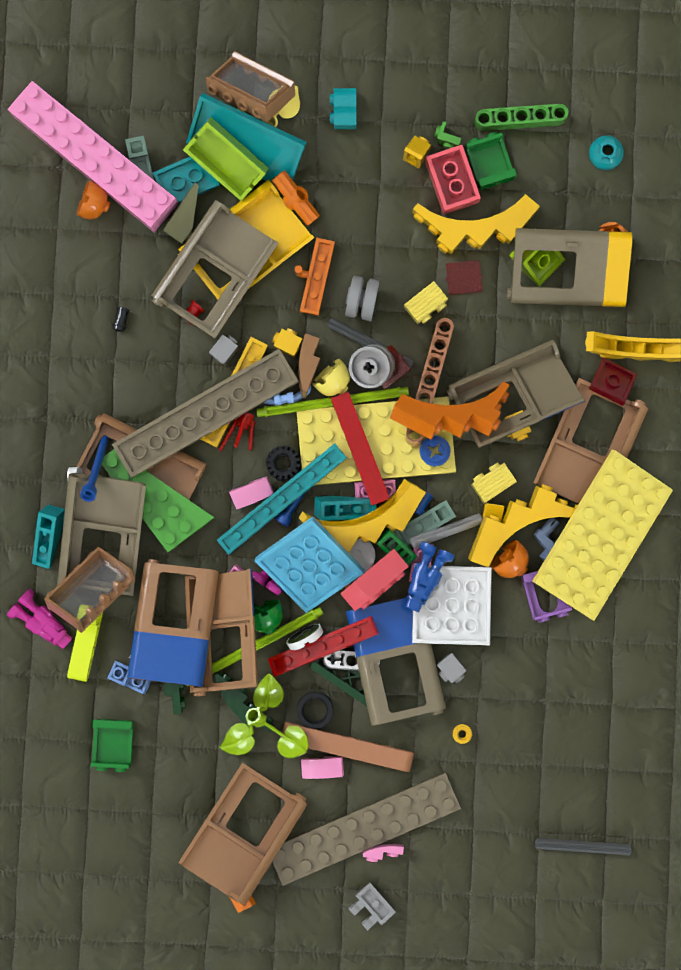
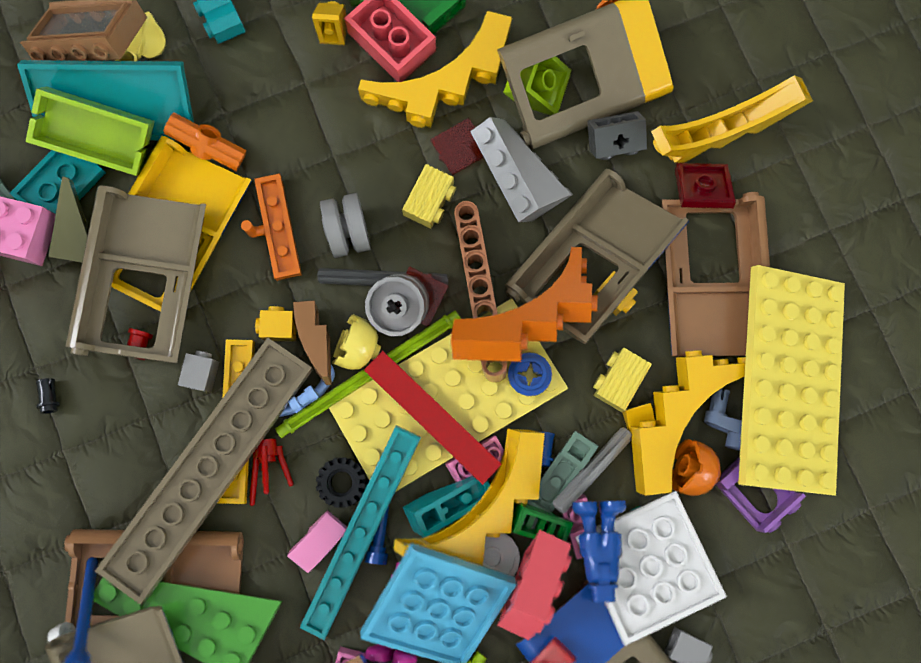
camera: 30 degrees left, 5 degrees down
none -> light grey wedge [471,117,573,222]
none -> dark grey brick [588,111,647,160]

